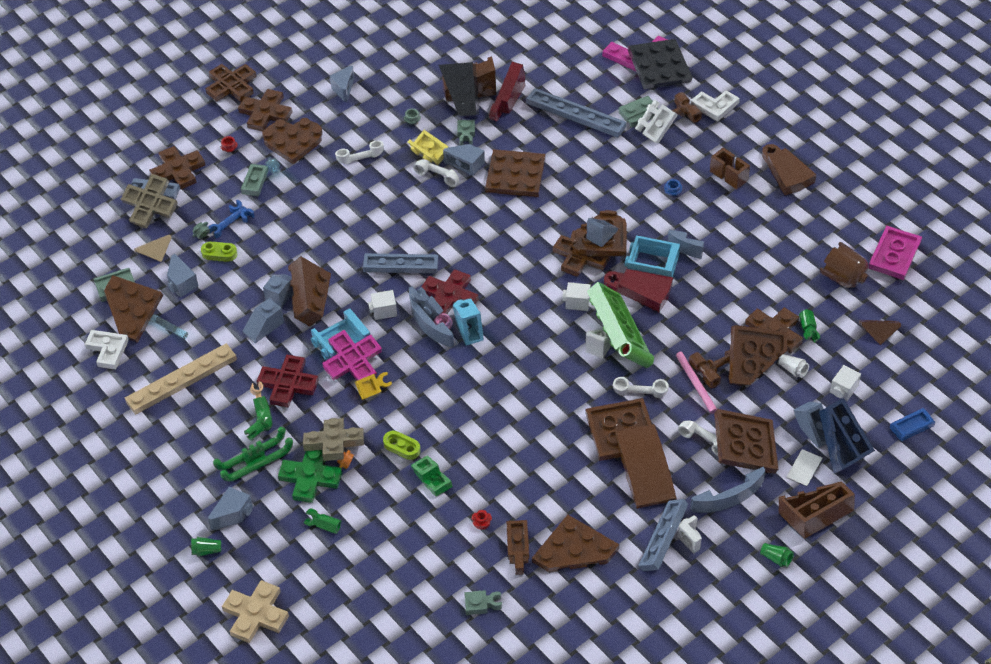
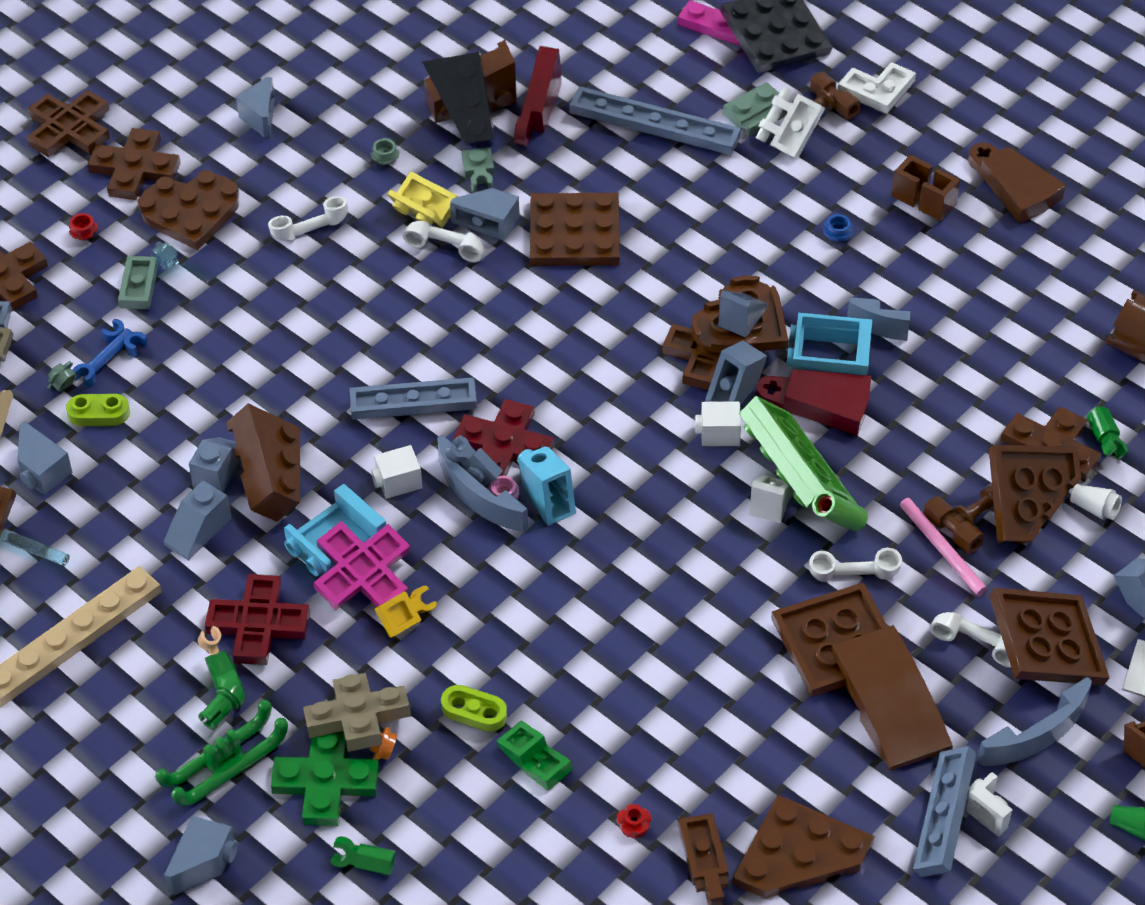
camera: 10 degrees left, 0 degrees up
none -> sand blue slope [705,341,767,405]

